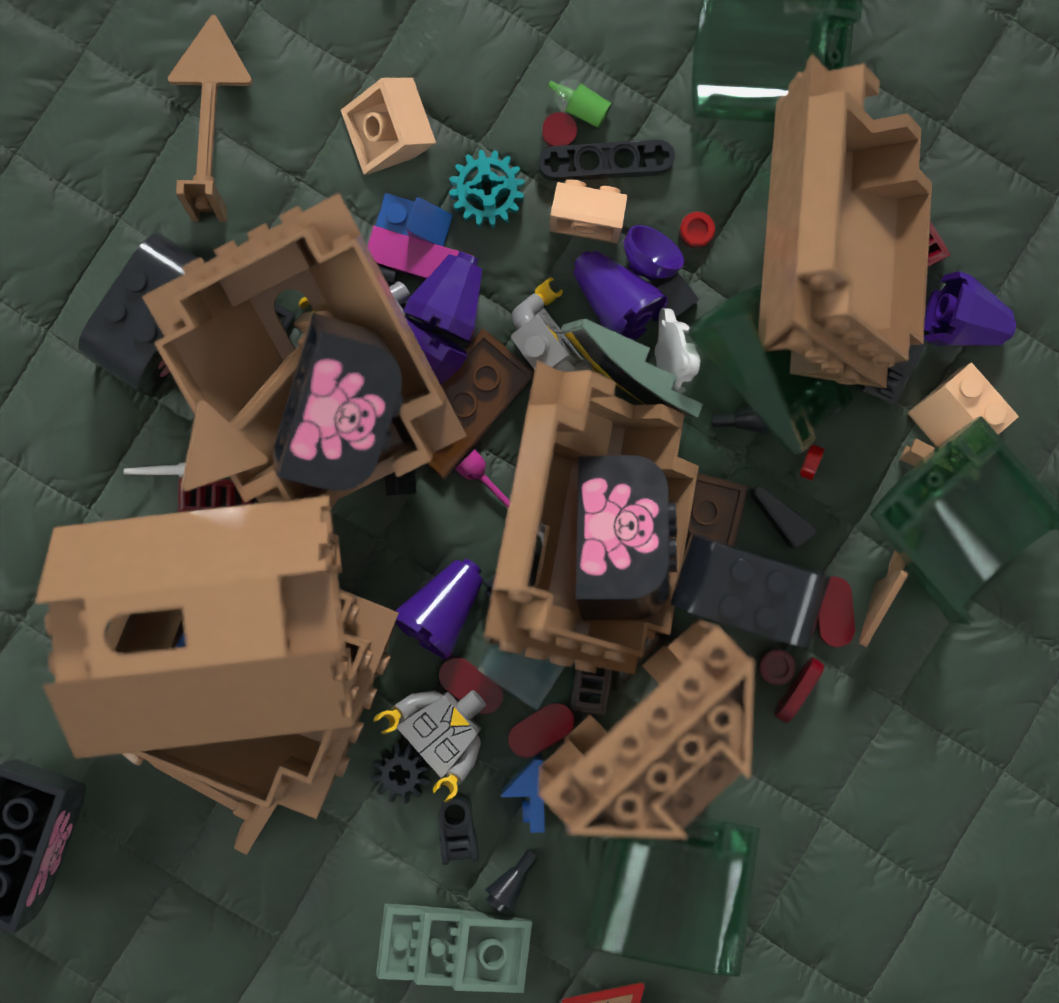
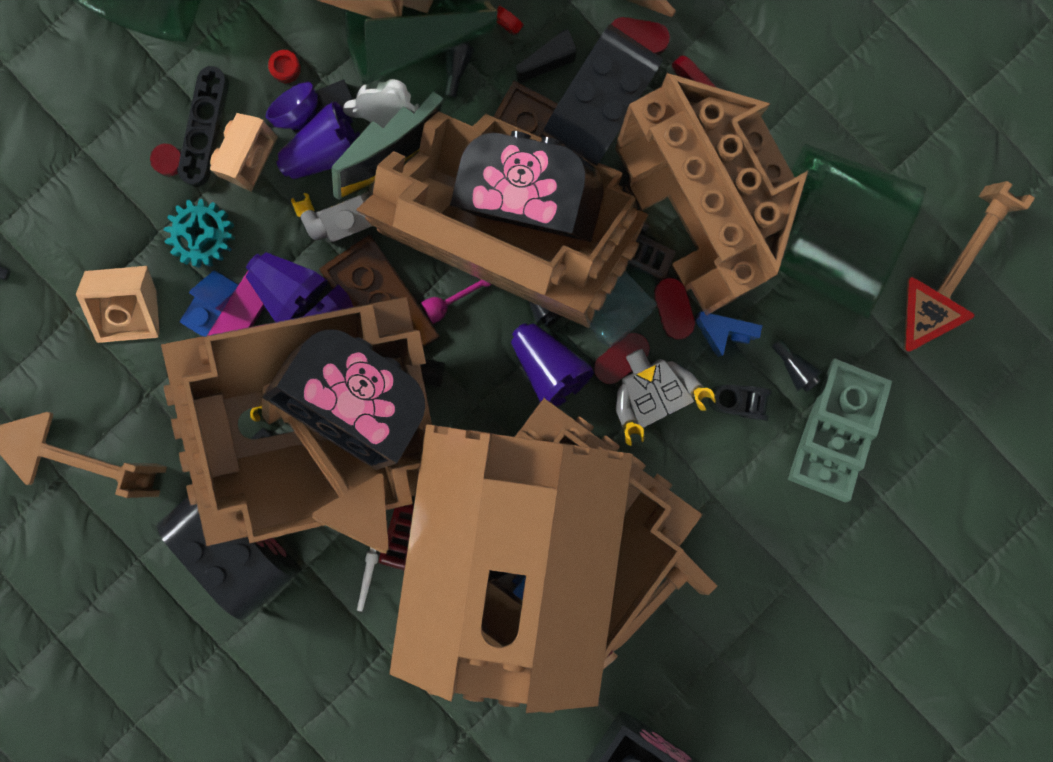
camera: 80 degrees left, 0 degrees up
black gear [371,742,432,804] -> none
bright green piece [548,79,612,128] -> none

